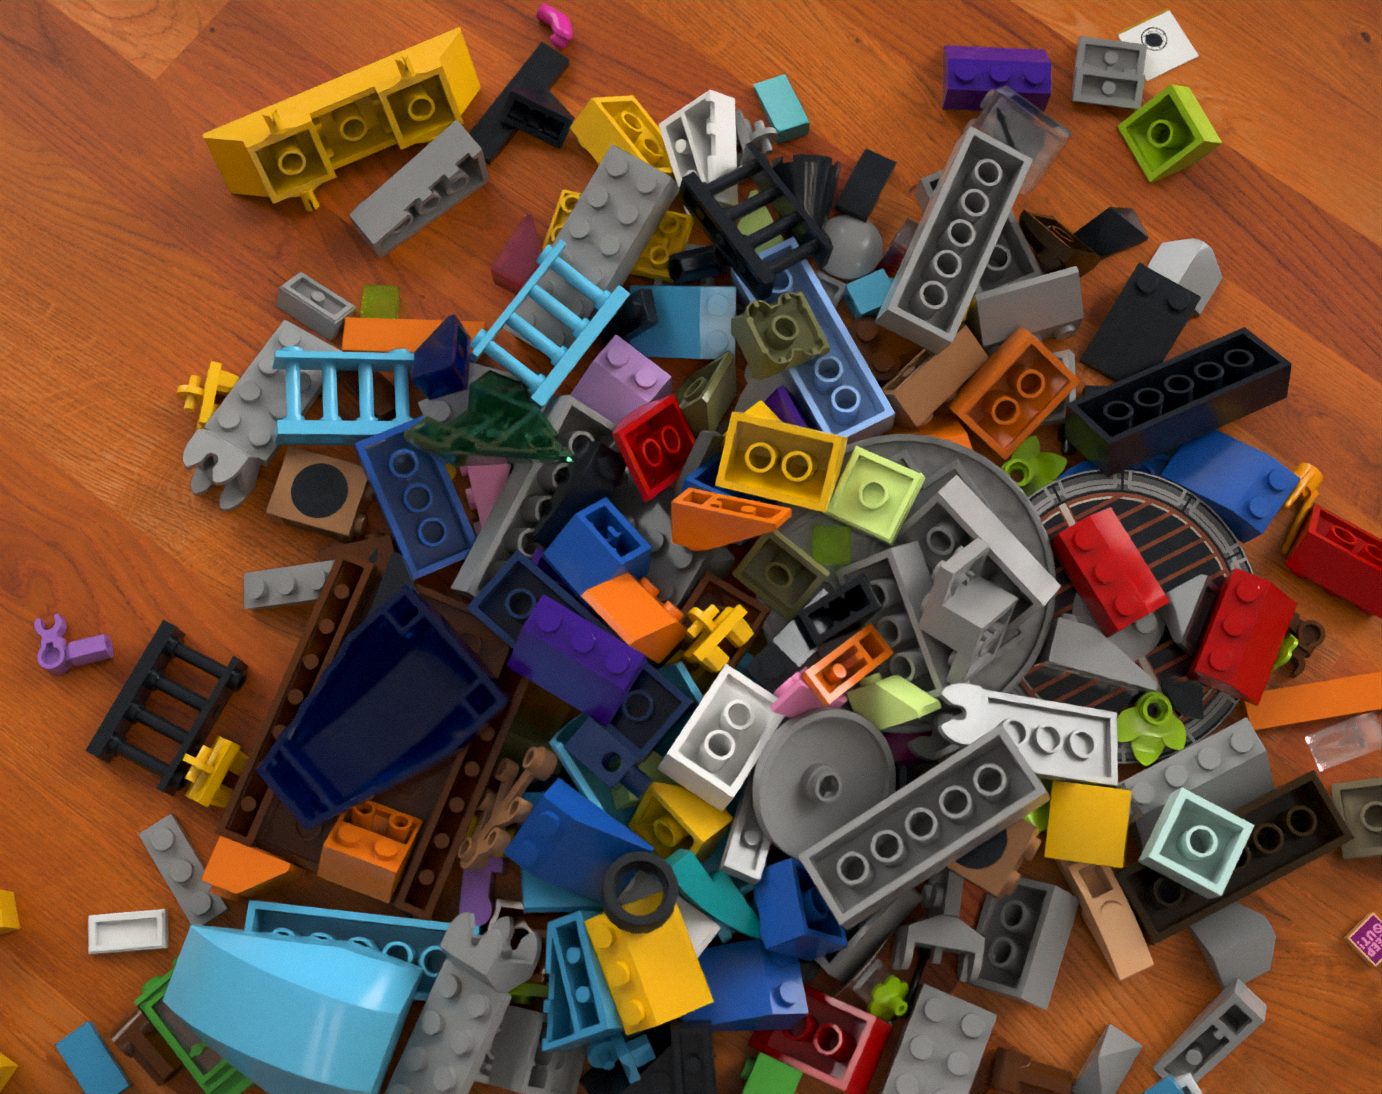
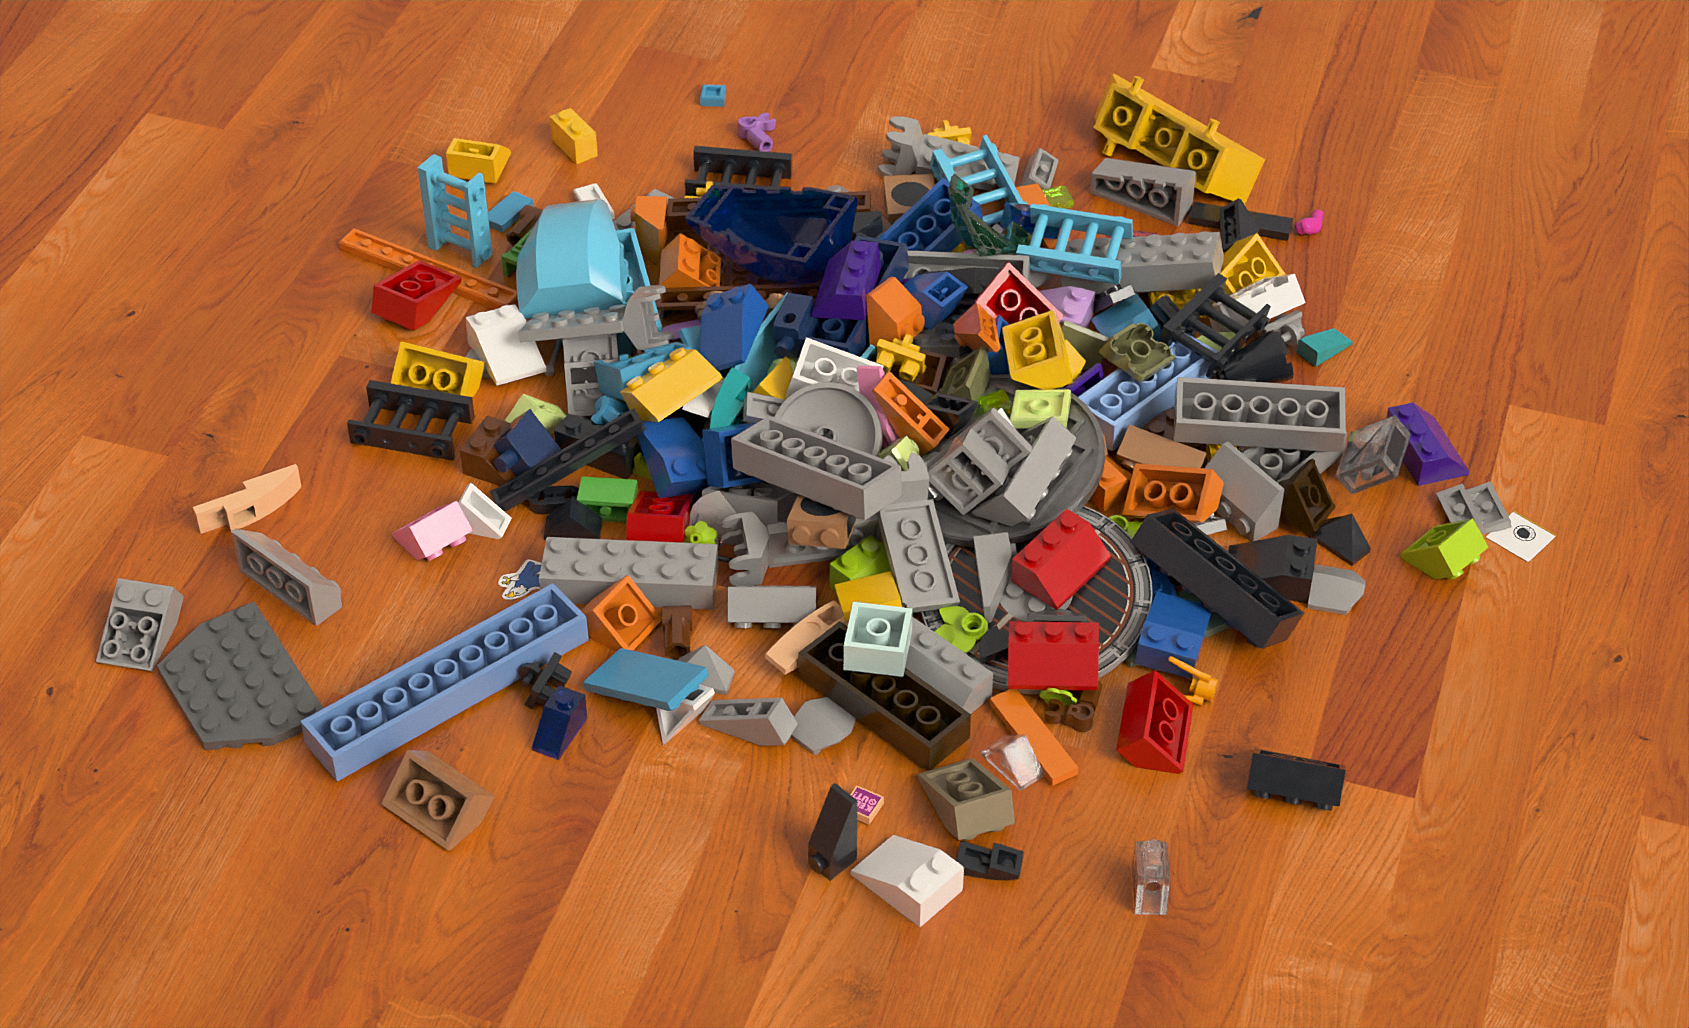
camera: 70 degrees right, 30 degrees down
black tyre [600,851,679,934] -> none

